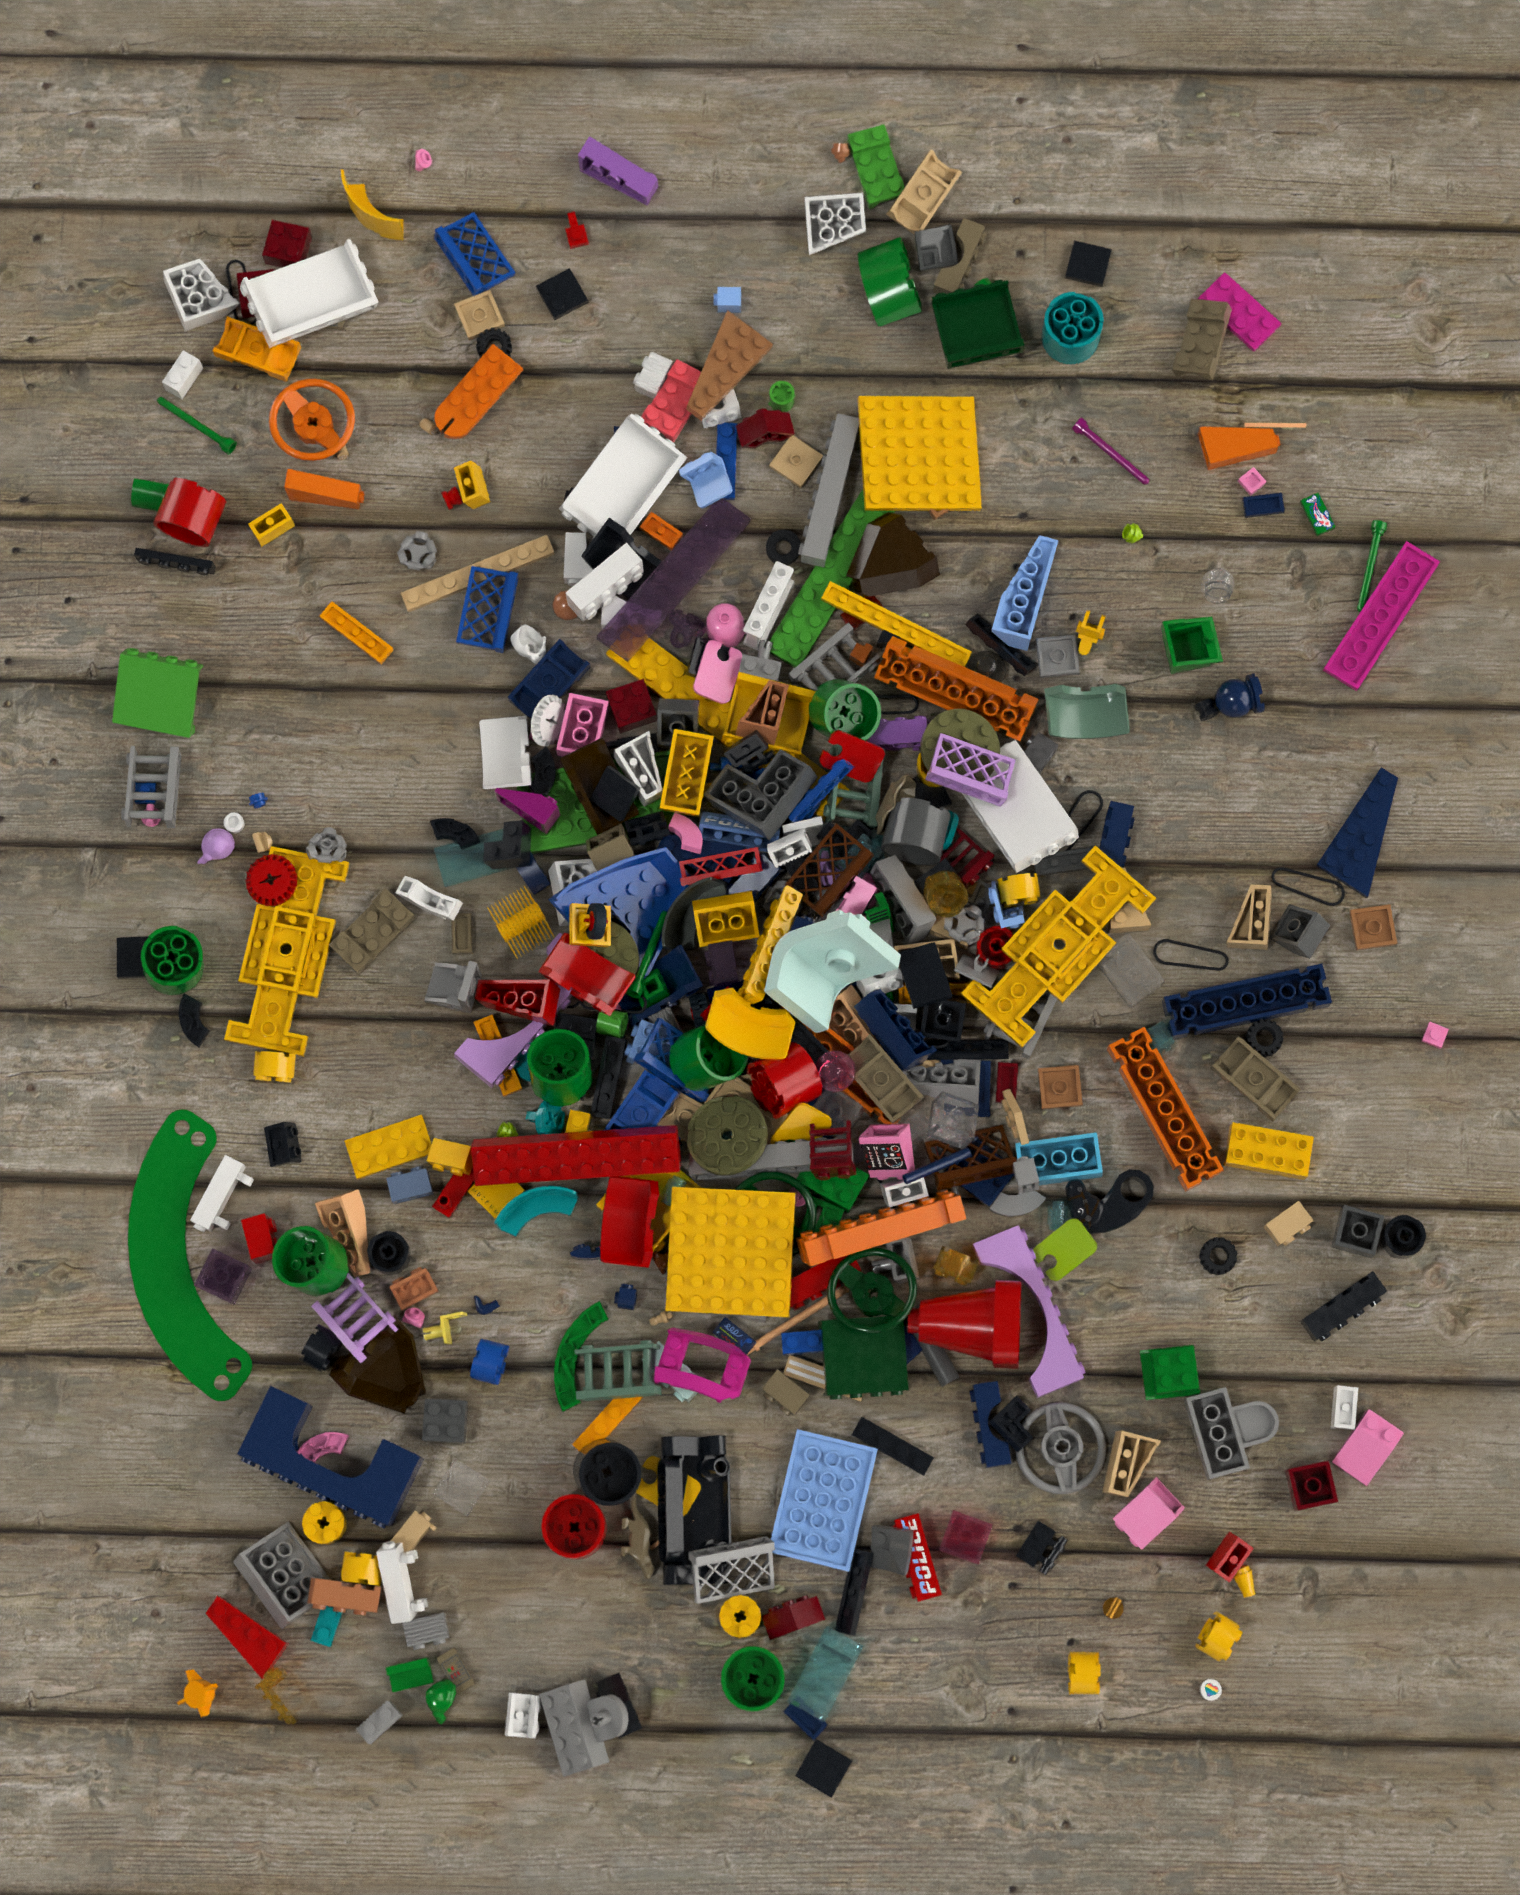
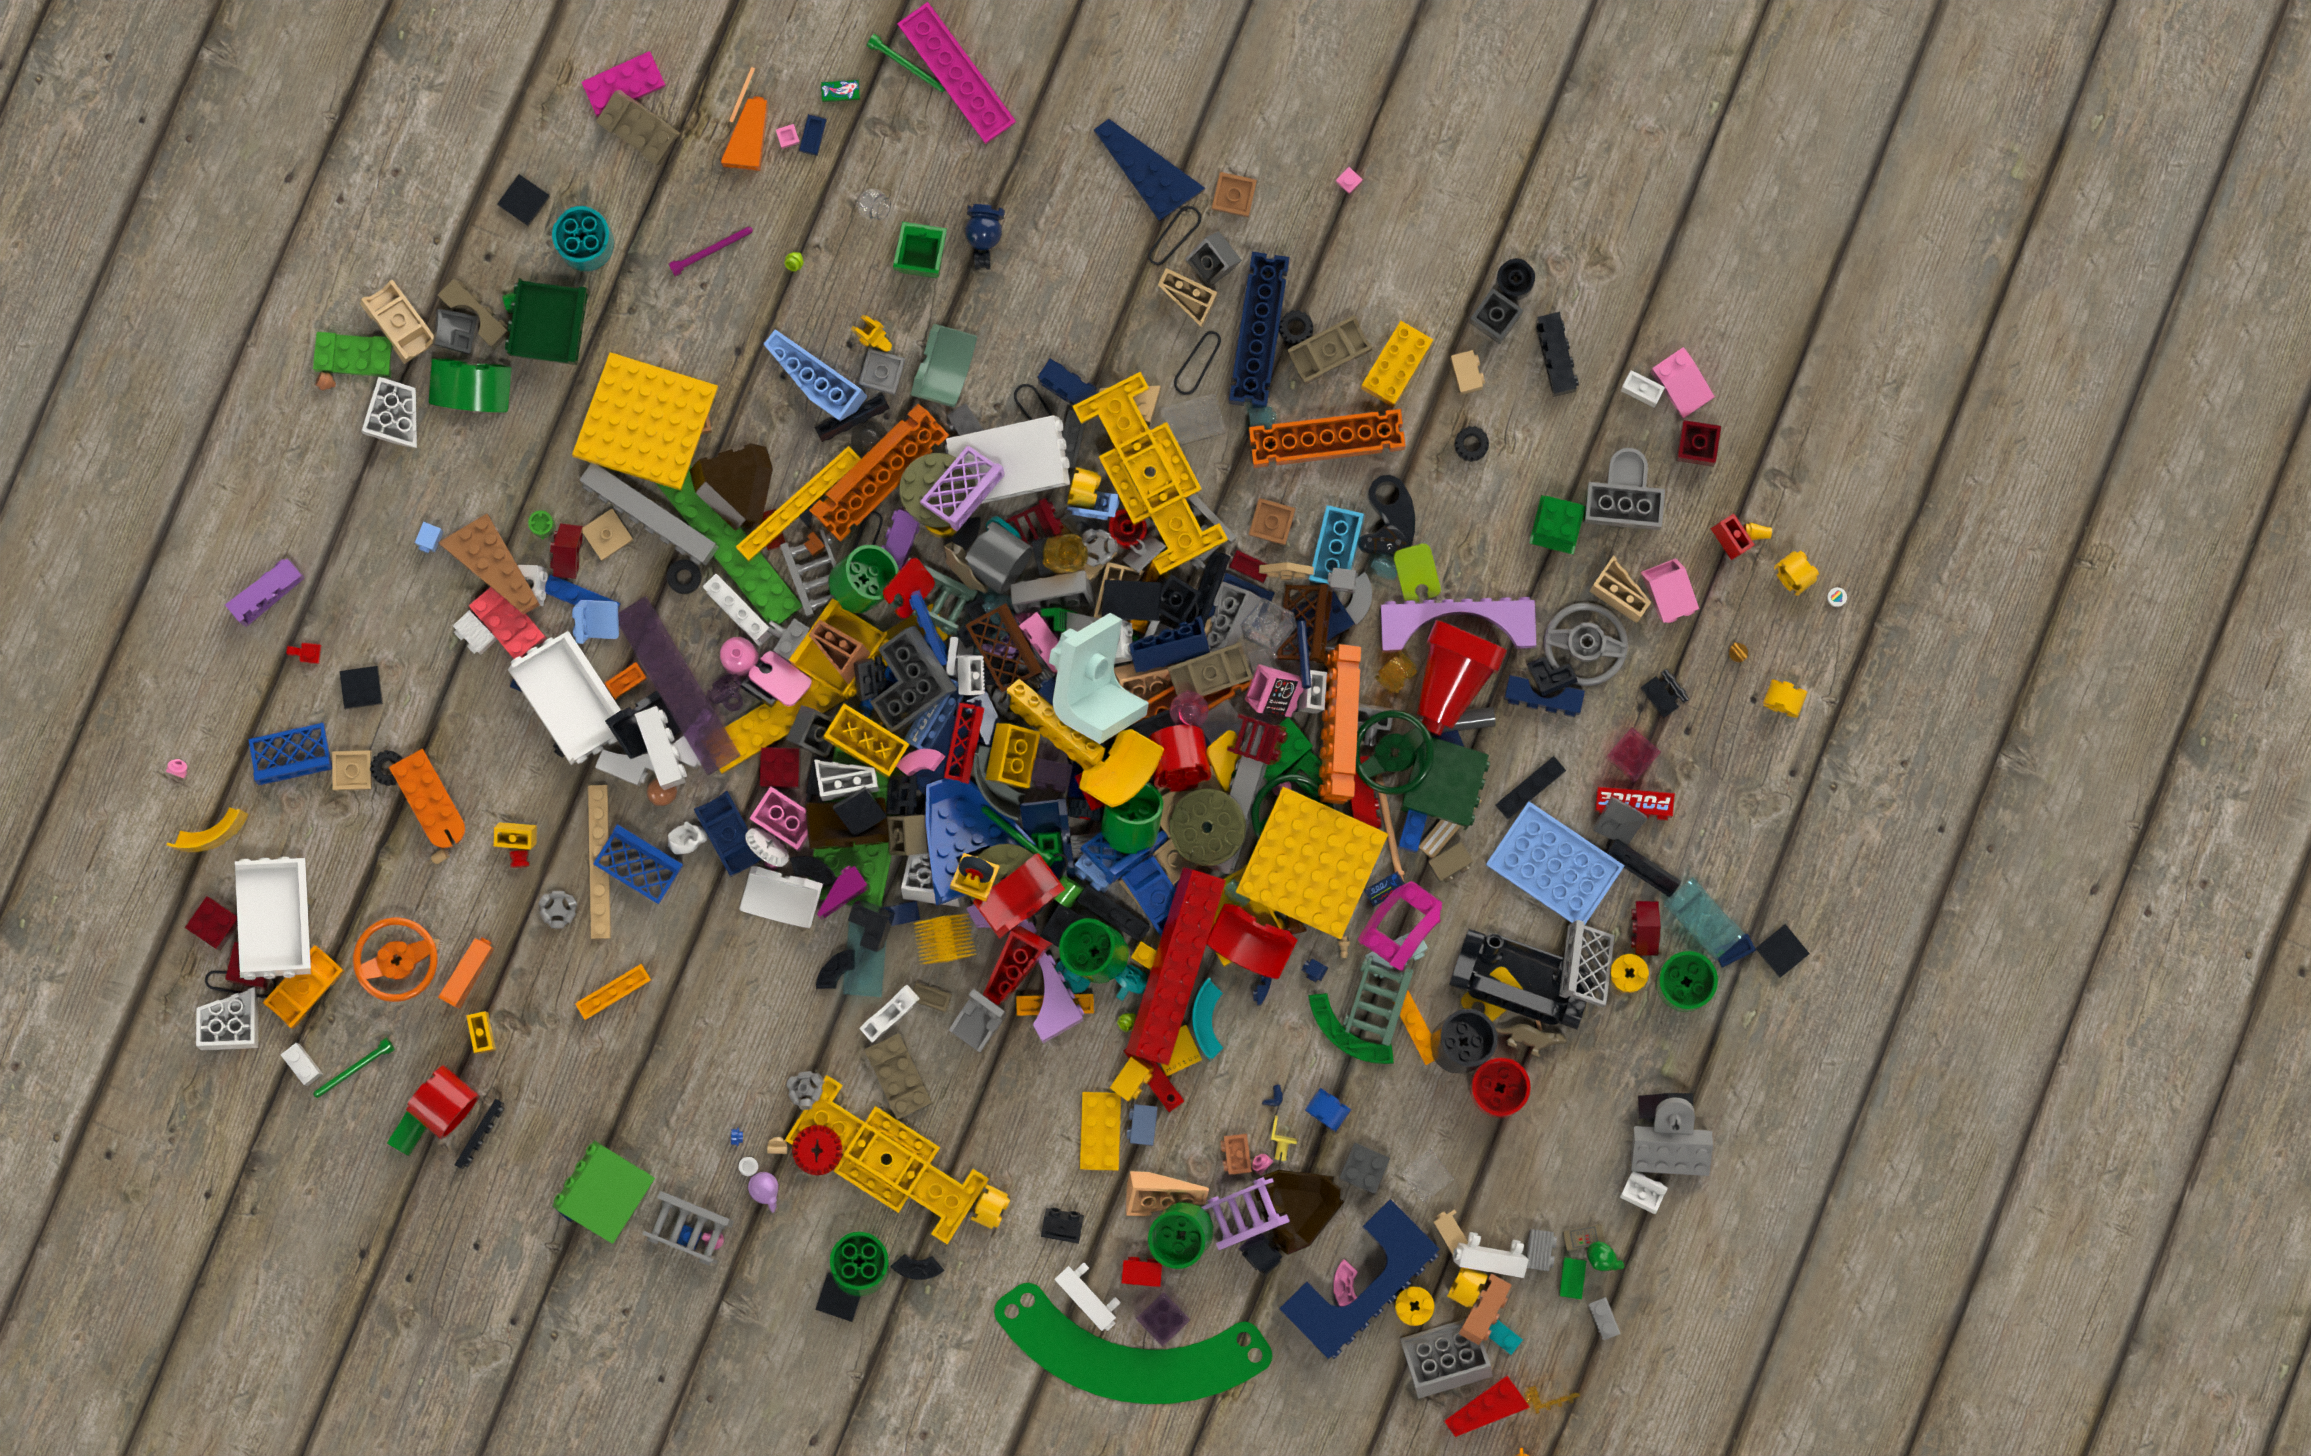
camera: 65 degrees left, 5 degrees up
black brick [367,1231,411,1275] -> none

